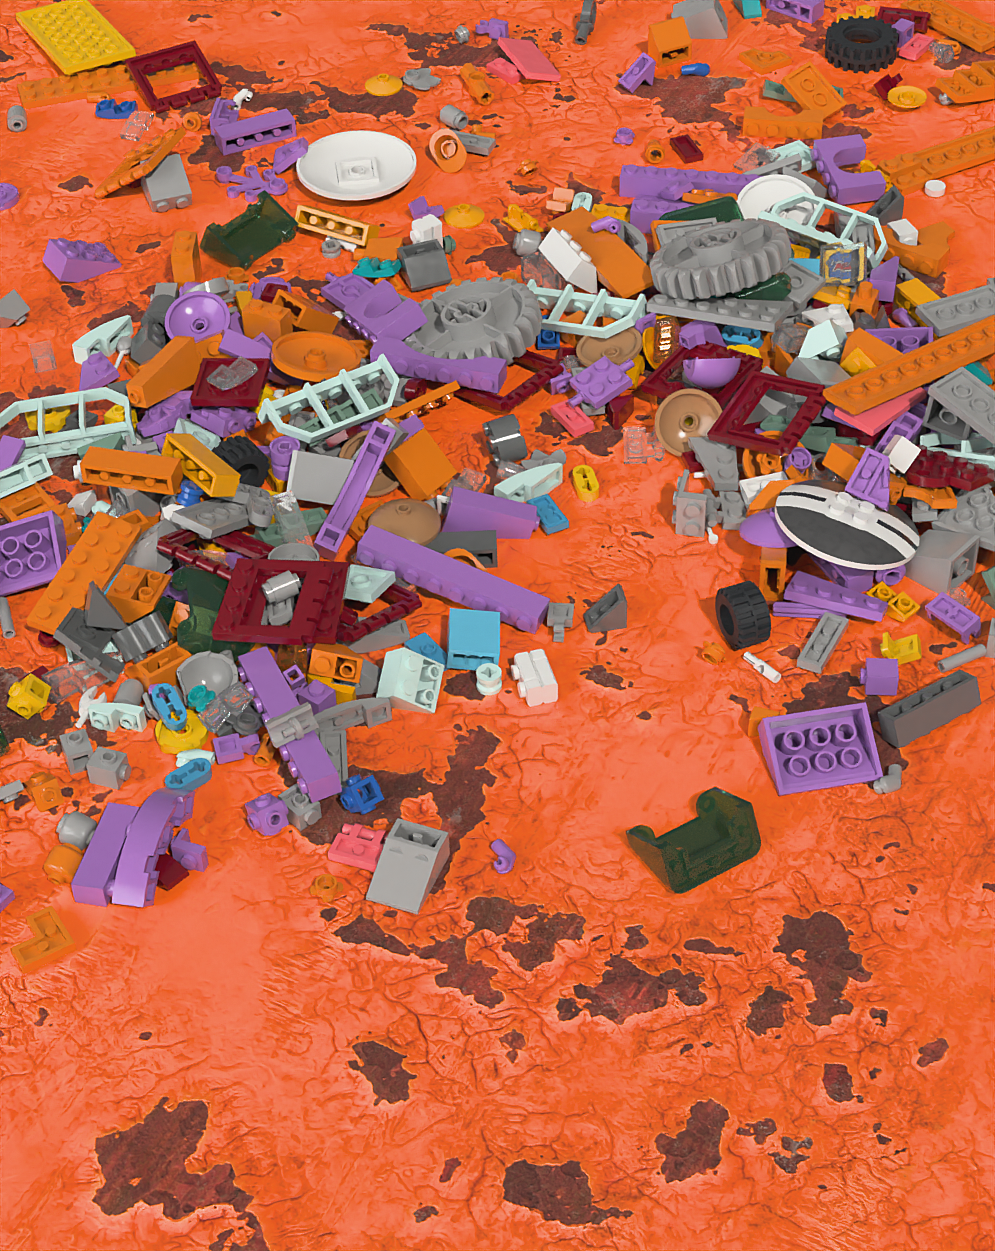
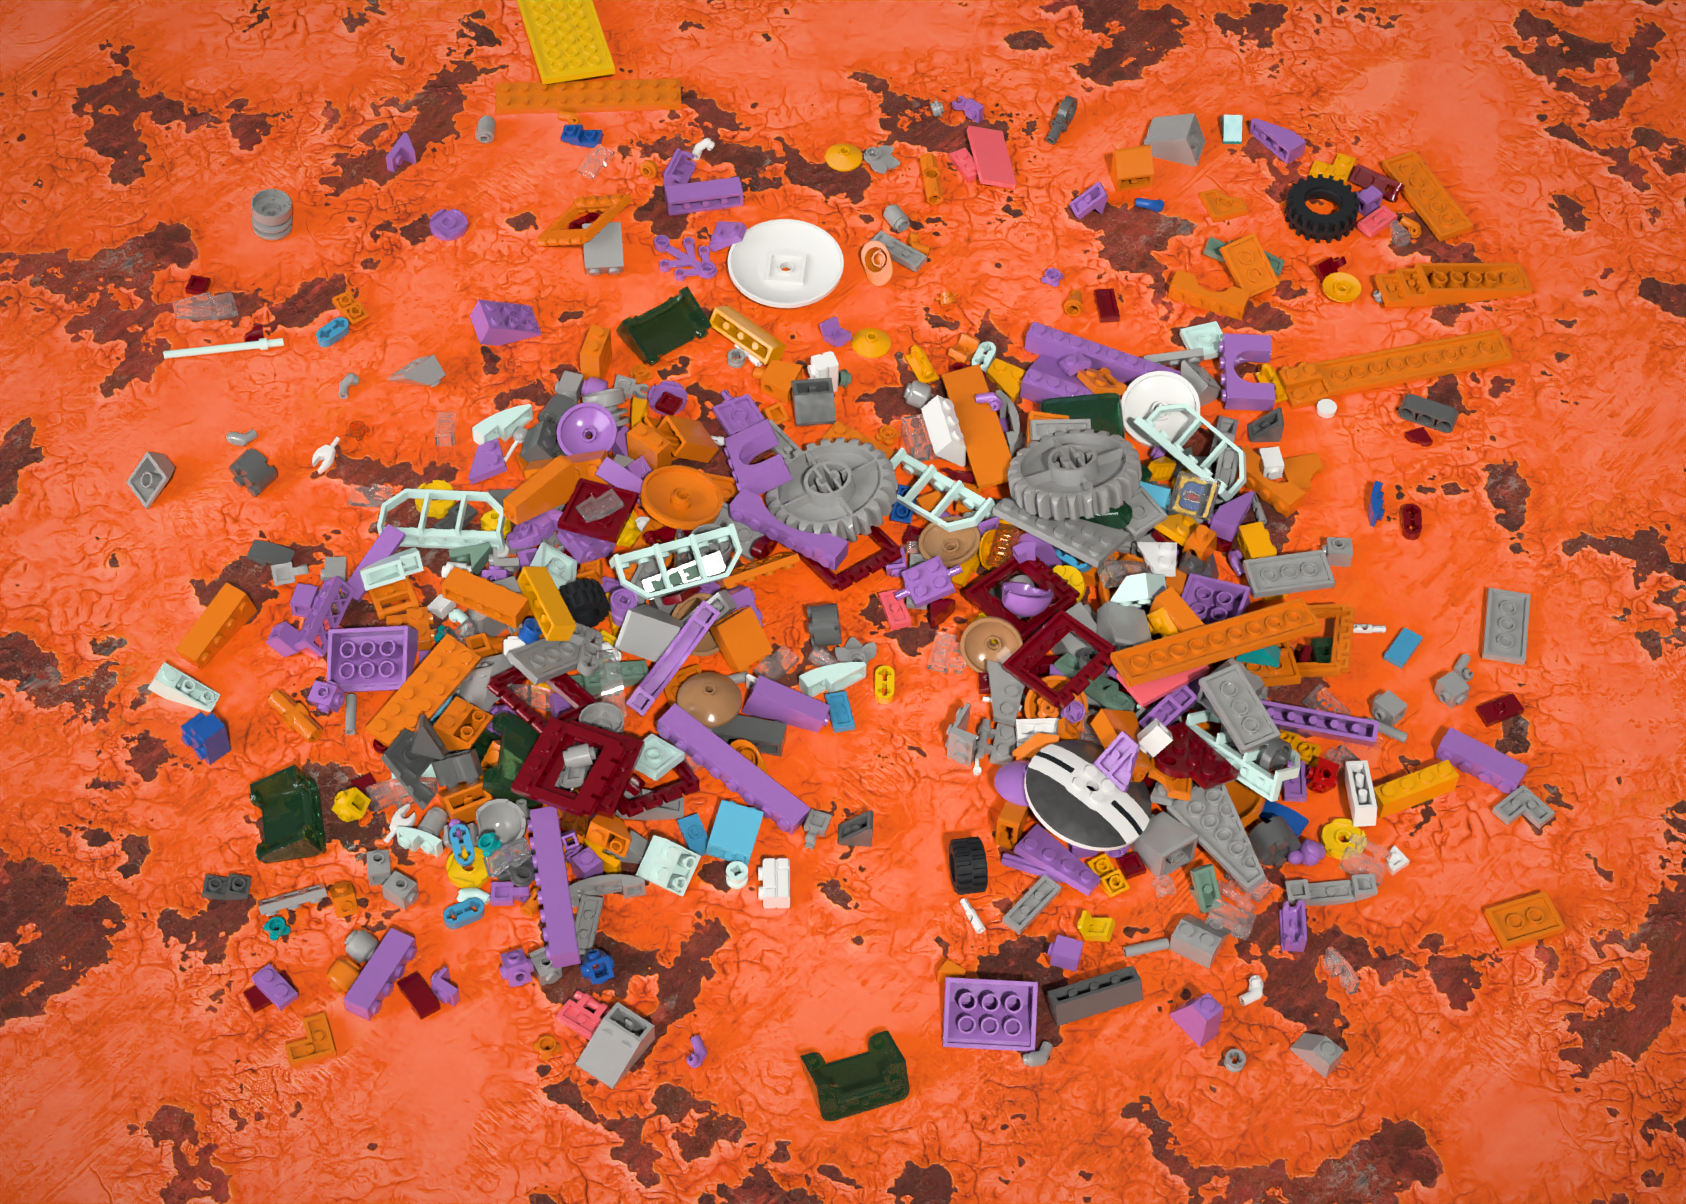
camera: 10 degrees right, 10 degrees up
medium lavender brick [110,787,195,907] -> none
dark red hinge [125,40,222,114] -> none
light grey hips [265,702,319,748] -> none
teal slope [352,257,402,278] -> none
orange plate [701,641,727,666] -> none
clear piece [733,142,781,172] -> none
medium lavender hinge [925,592,981,644] -> none
none -> dark red tile [1117,852,1147,880]

